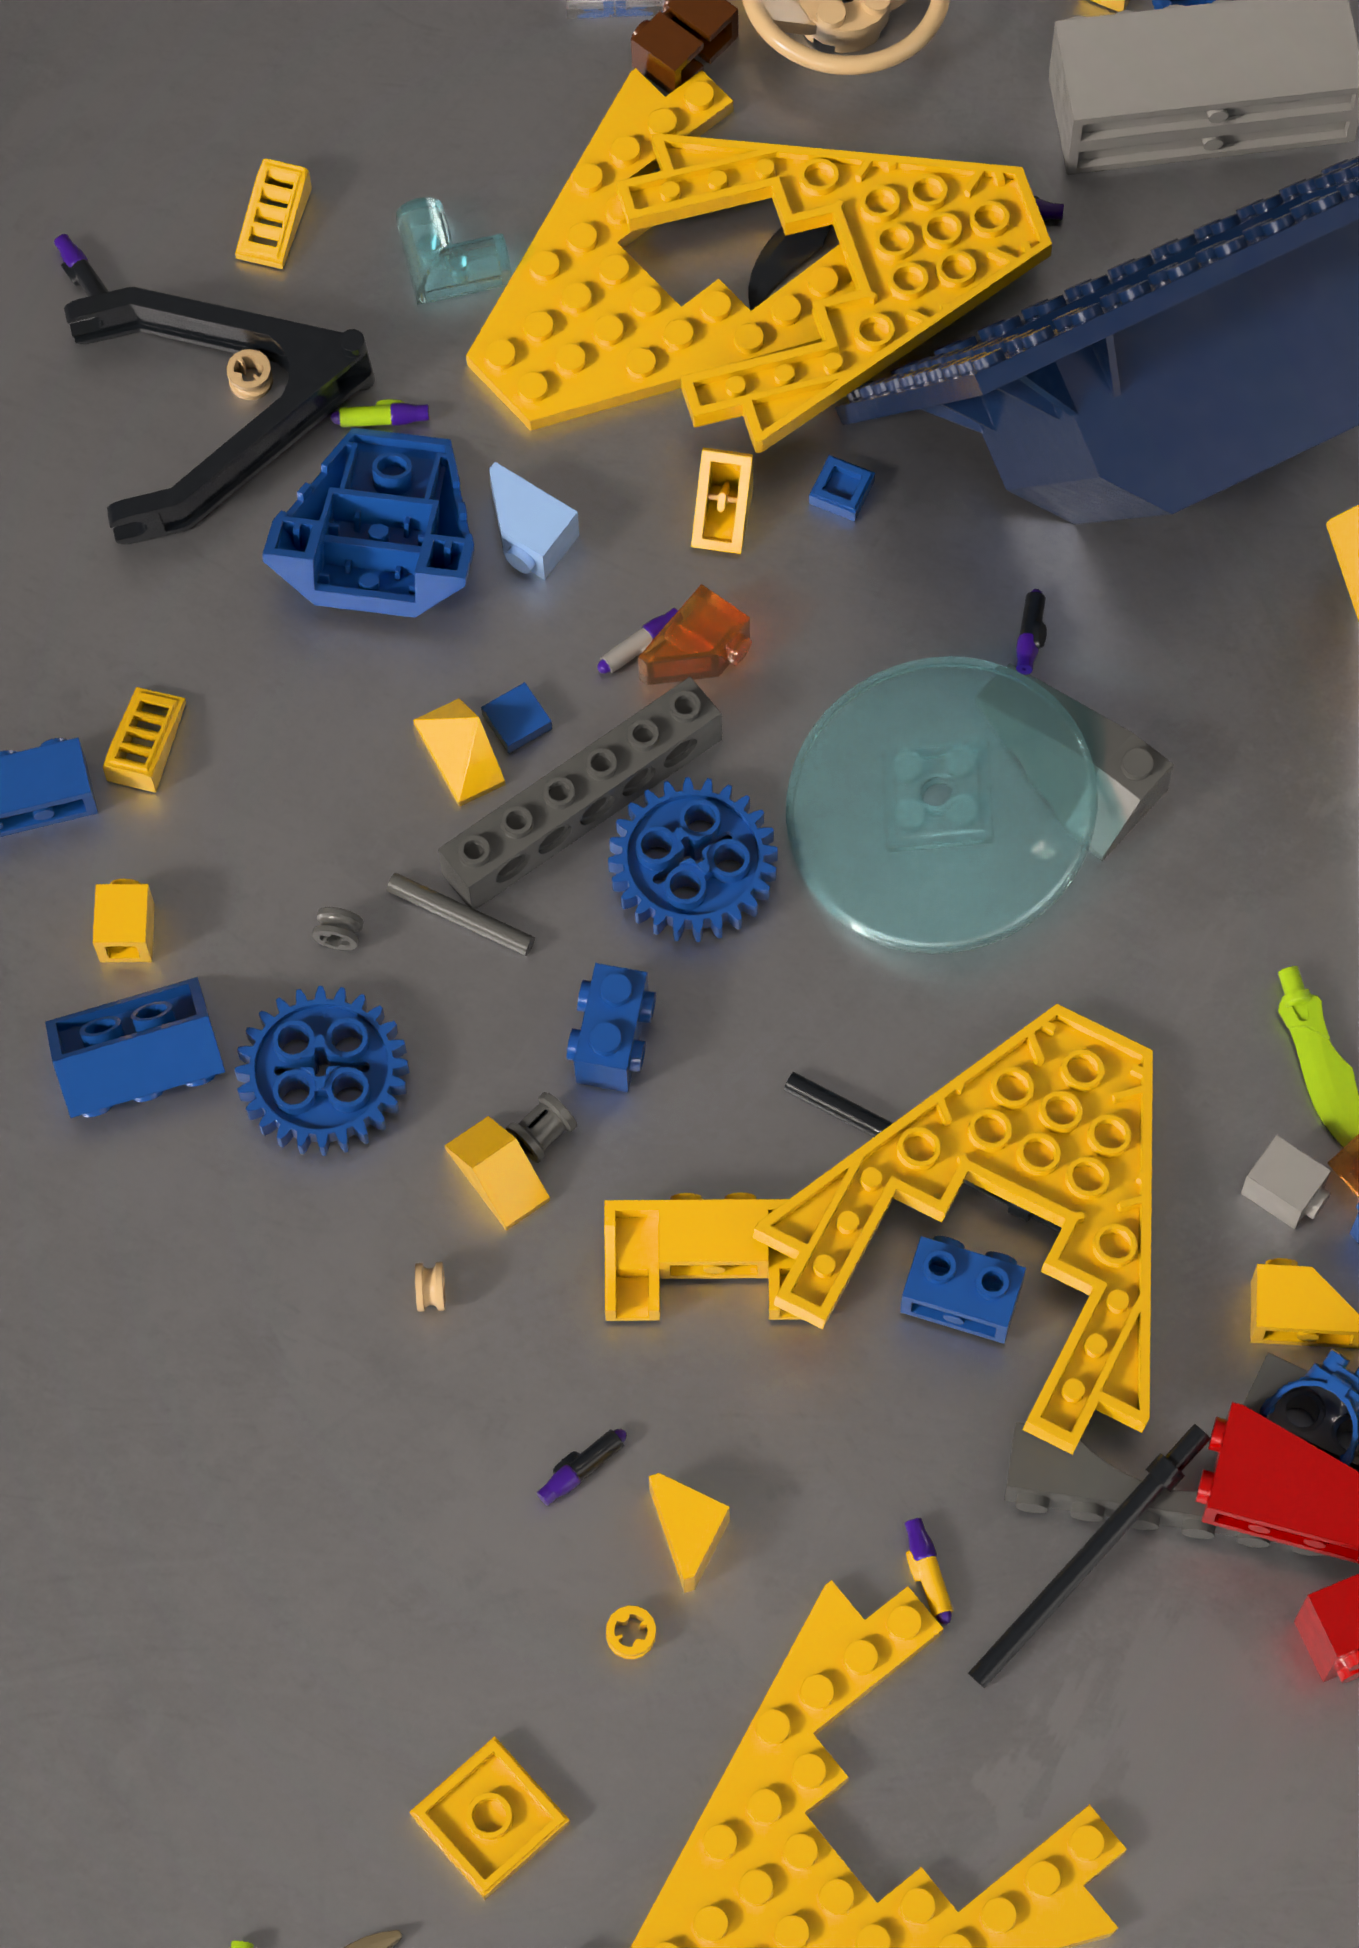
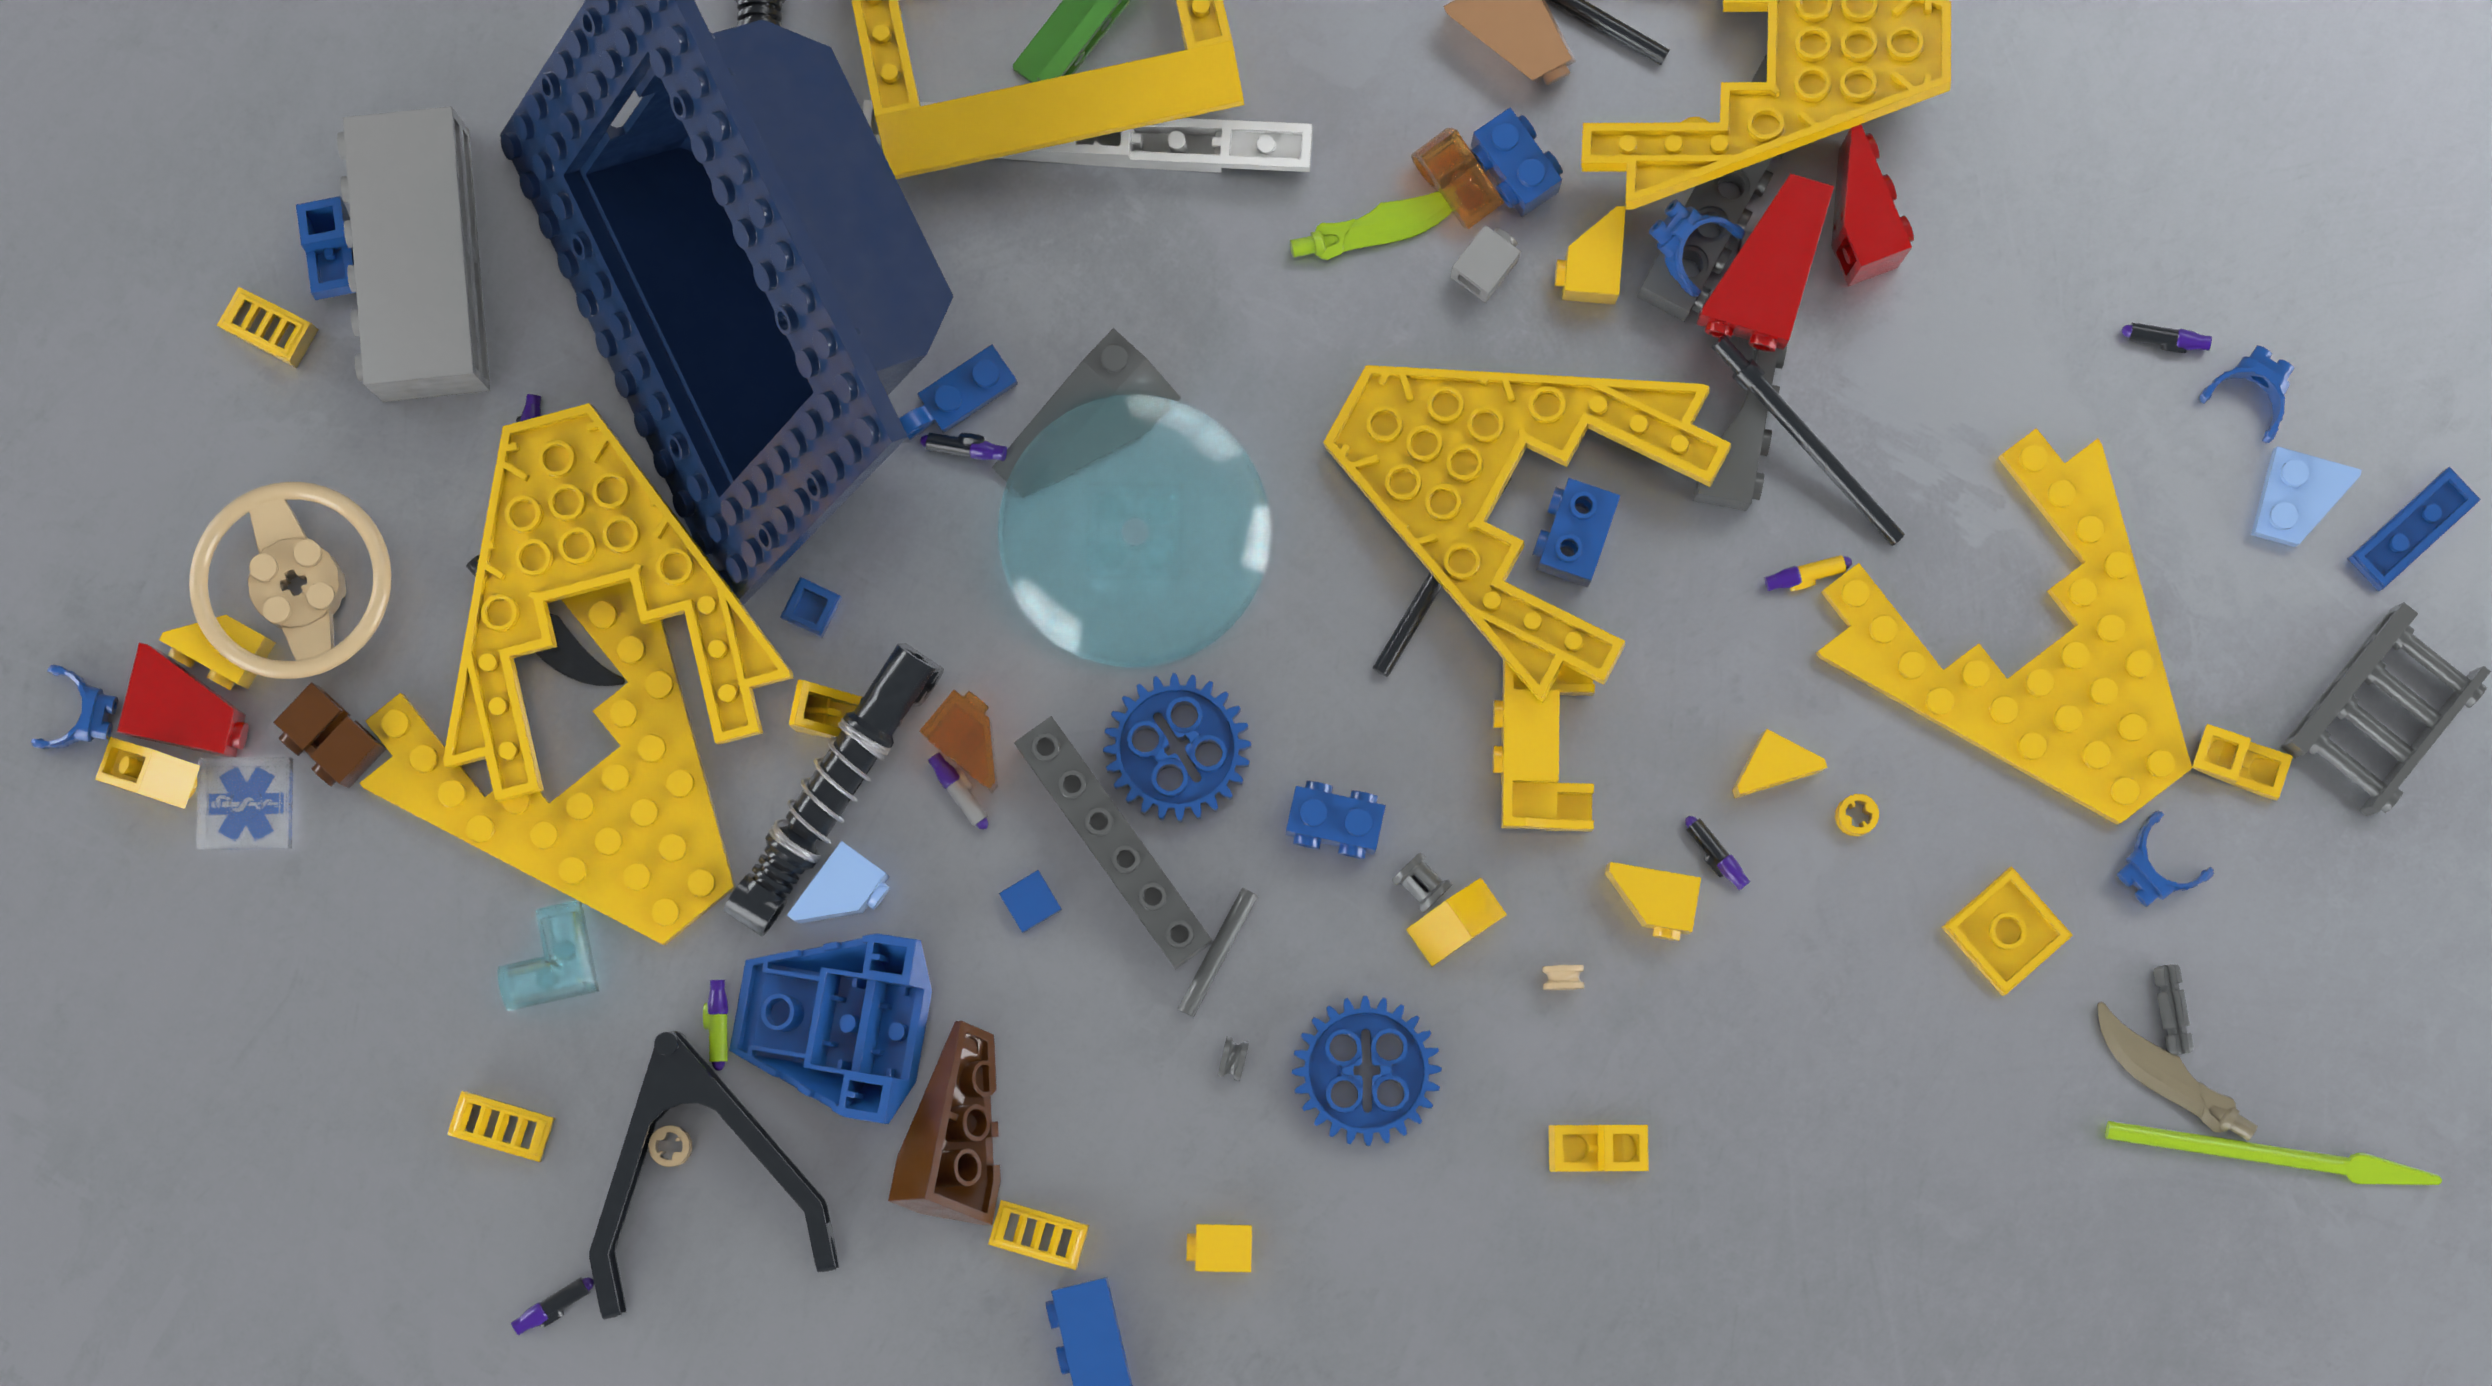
camera: 90 degrees left, 15 degrees up
blue slope [45,977,225,1118] -> none
yellow slope [413,698,506,807] -> none
none -> black piece [723,643,944,936]
none -> reddish brown wedge [888,1021,1001,1225]
none -> blue plate [899,344,1018,440]
none -> yellow slope [1548,1125,1649,1172]
none -> yellow slope [1605,862,1701,941]

